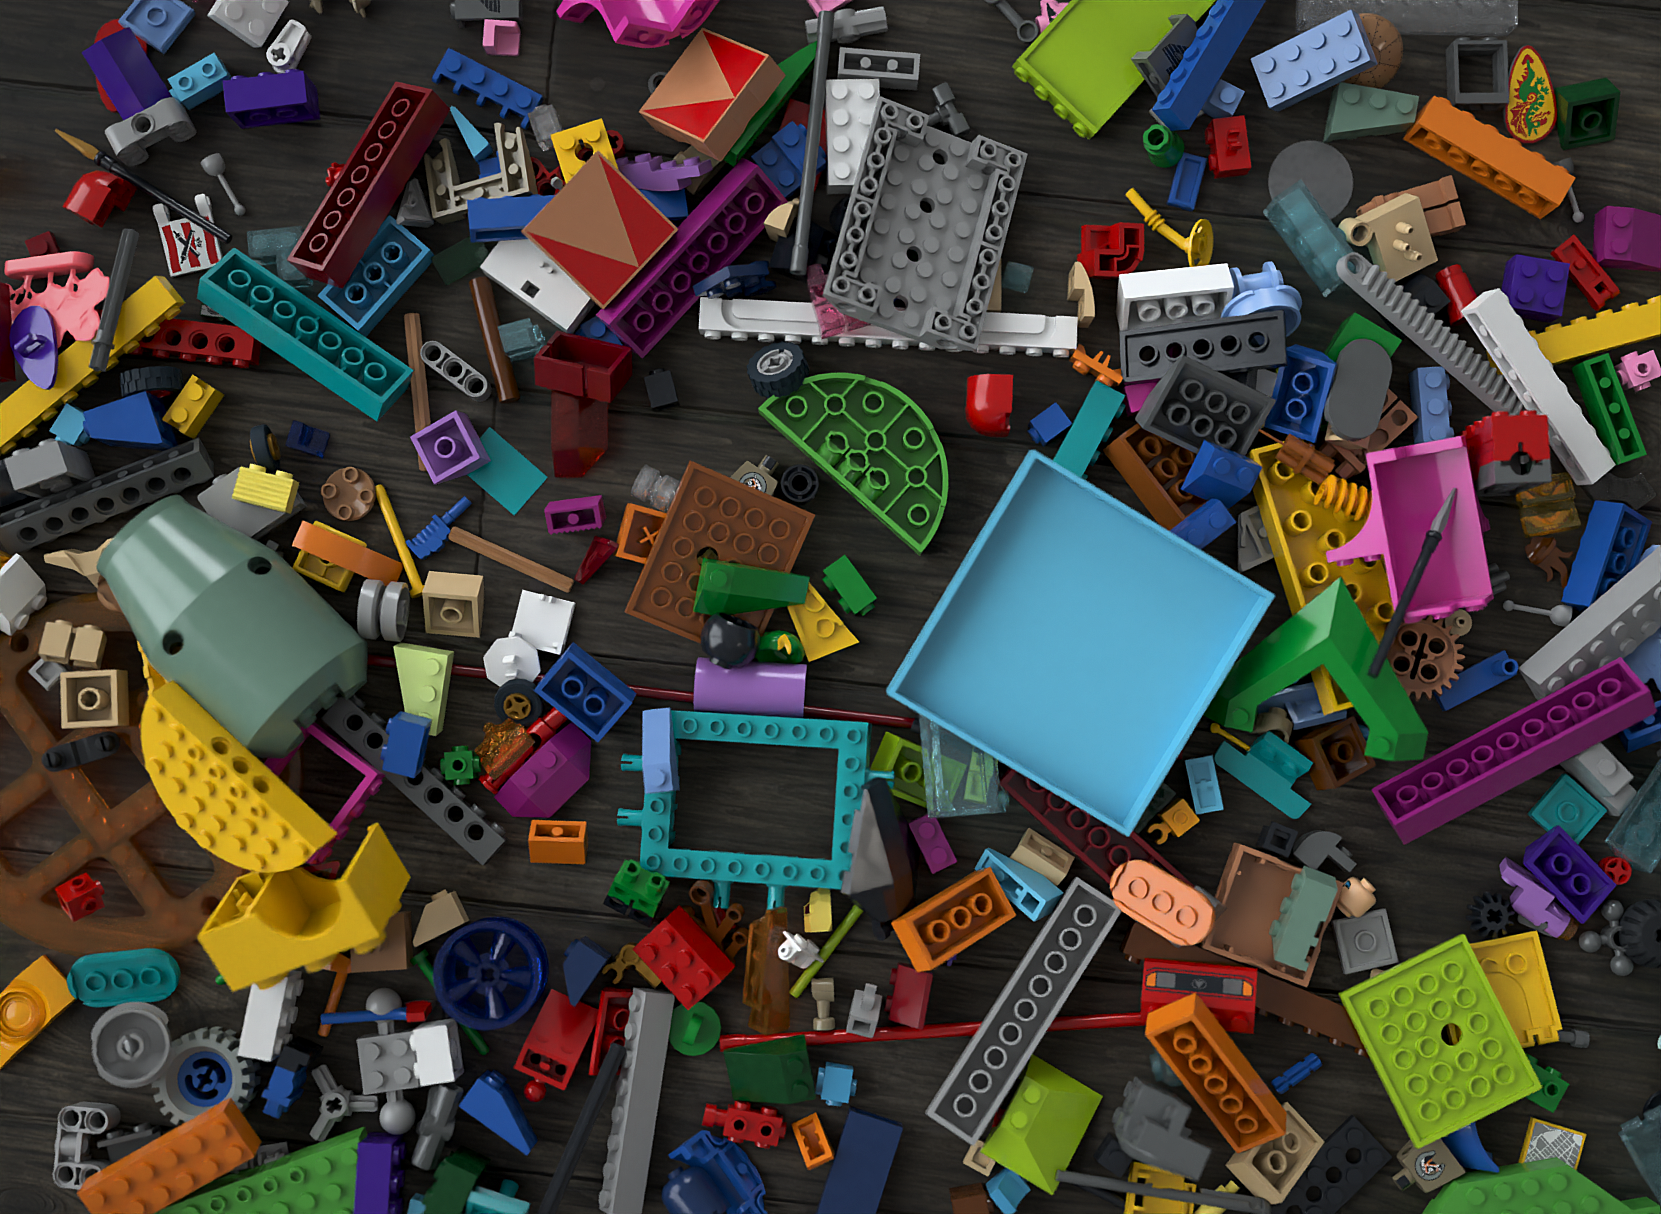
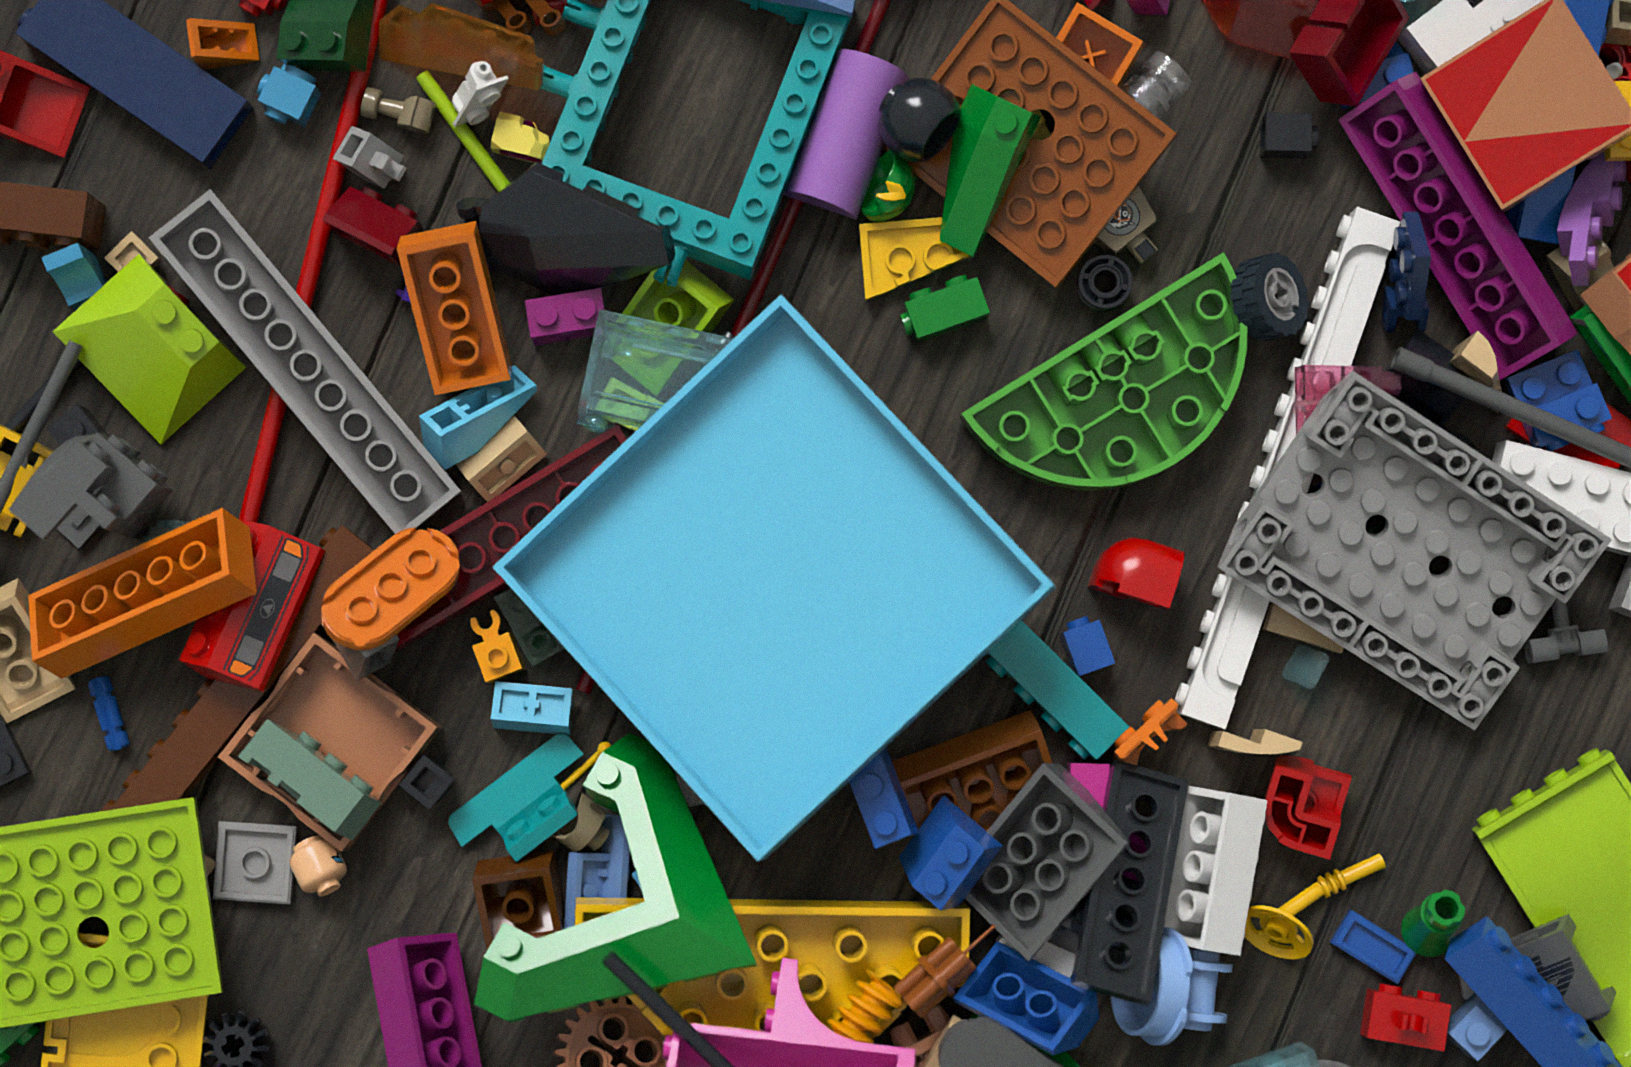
camera: 105 degrees right, 0 degrees up
light grey wing [1238,506,1274,573] -> none
dark grey brick [1290,830,1356,872] -> none

